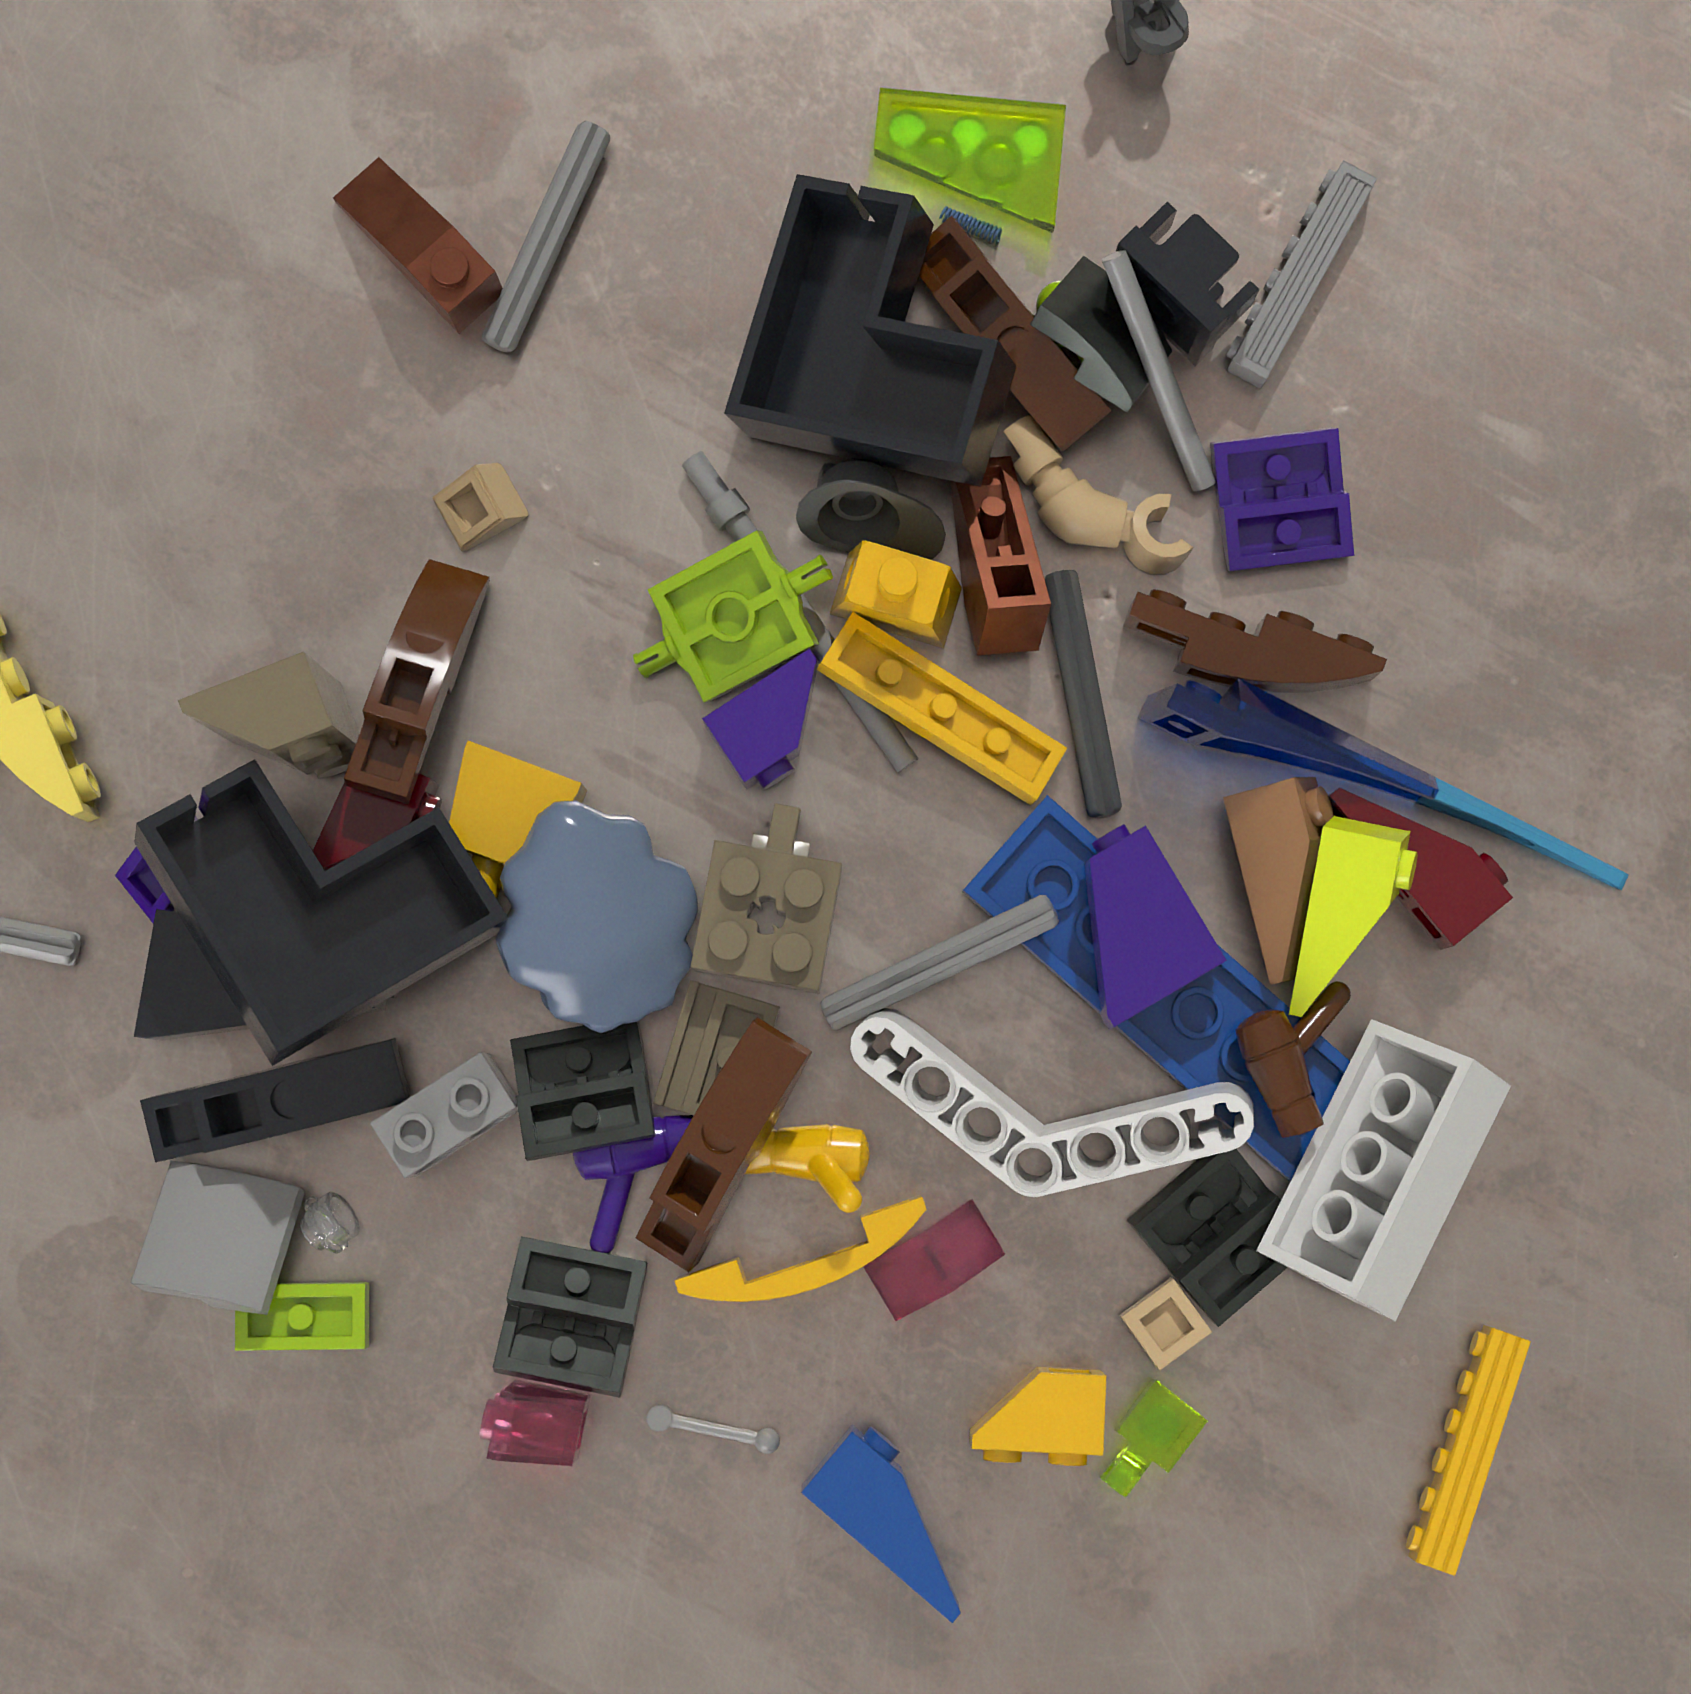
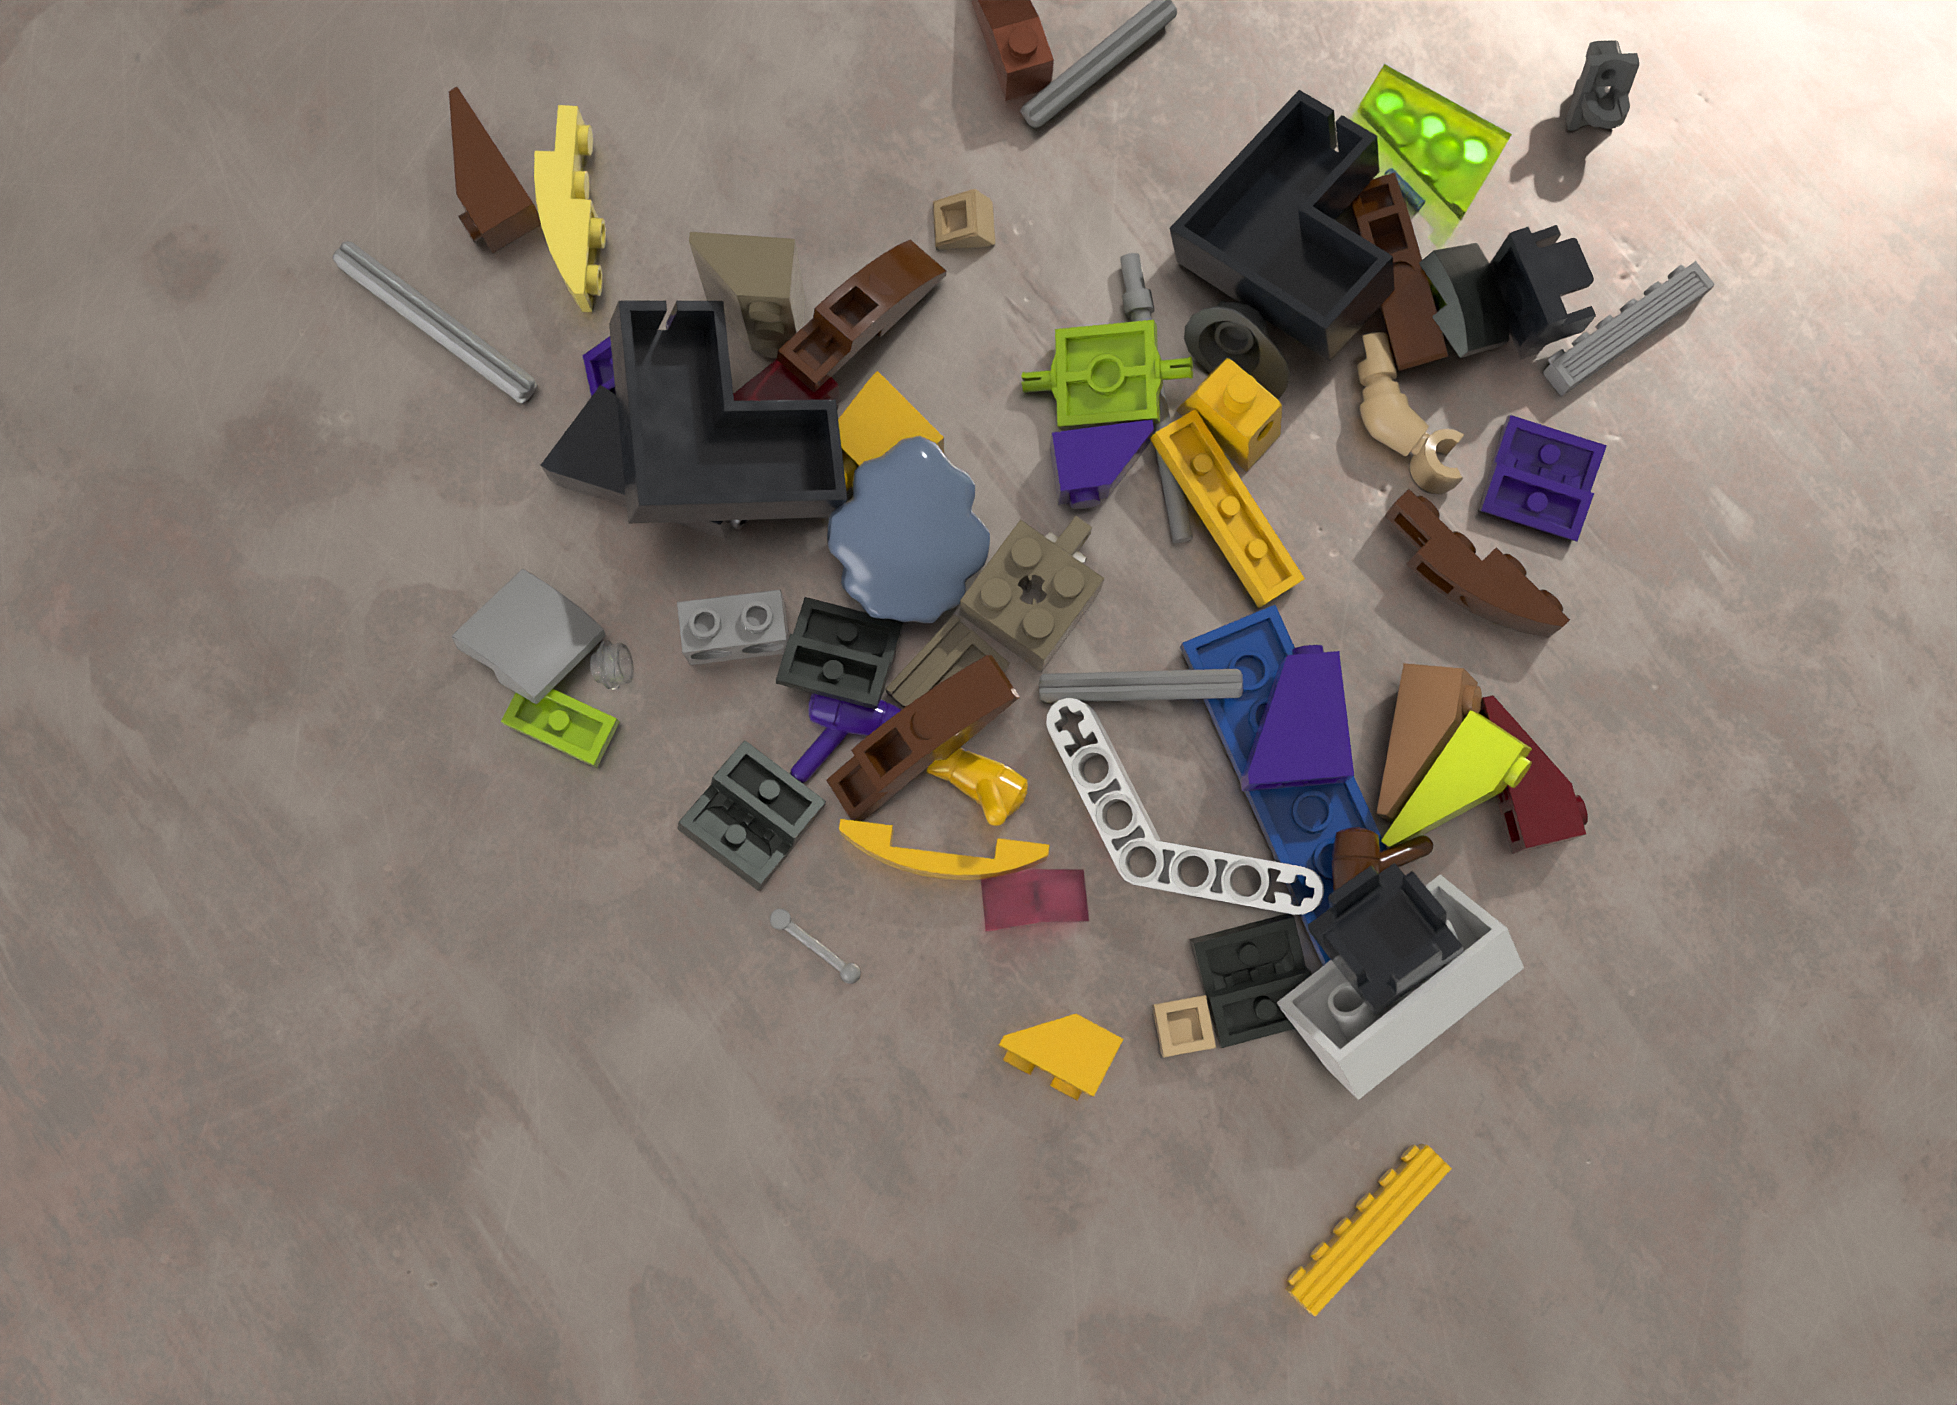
camera: 20 degrees right, 5 degrees down
black slope [140,1038,410,1163] -> none
clear pink slope [480,1379,592,1466] -> none
blue slope [801,1425,961,1623] -> none
copper slope [950,456,1051,656] -> none
dark grey axle [1045,570,1122,818] -> none
clear neon green plate [1100,1379,1208,1497] -> none
light grey bar [1102,250,1216,491] -> none
clear blue plate [1138,678,1629,890] -> none
none -> black panel [1308,863,1464,1015]

